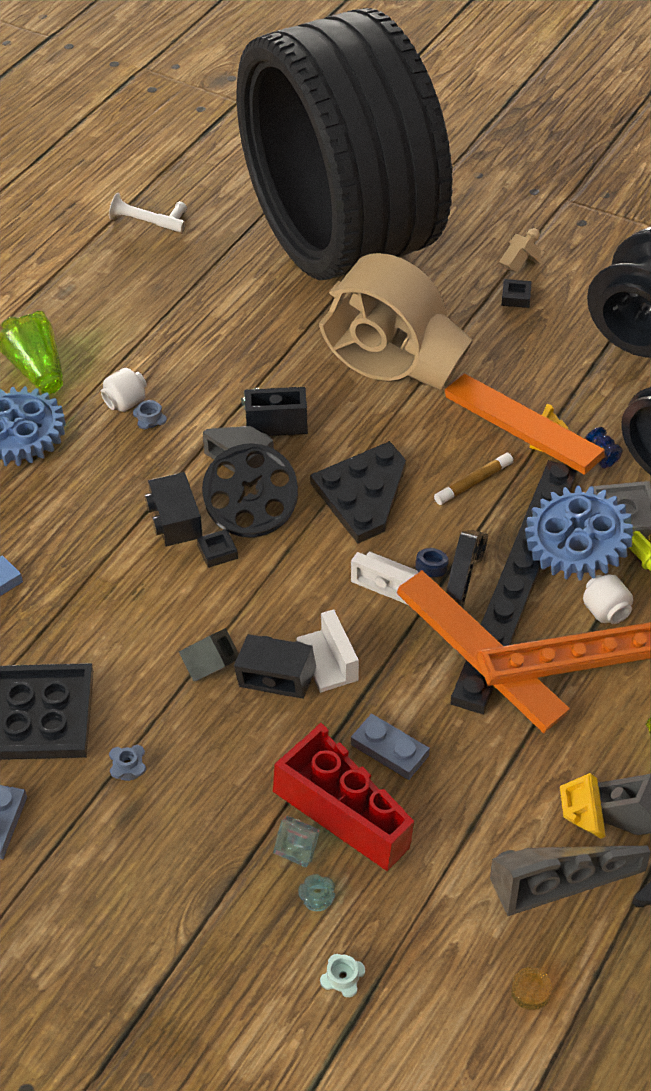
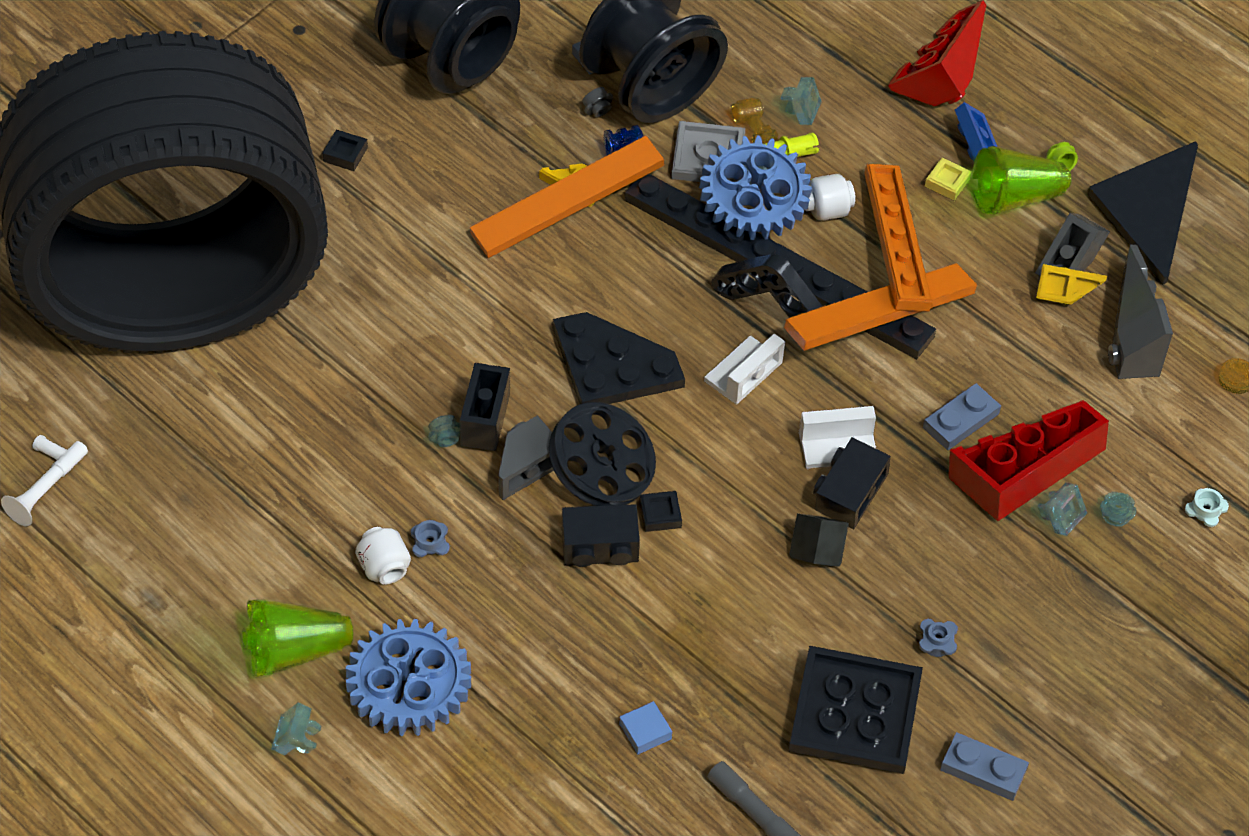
camera: 80 degrees left, 5 degrees up
tan animal [319,253,473,390] -> none
dark blue tile [415,548,449,577] -> none
pearl gold bar [434,453,513,505] -> none

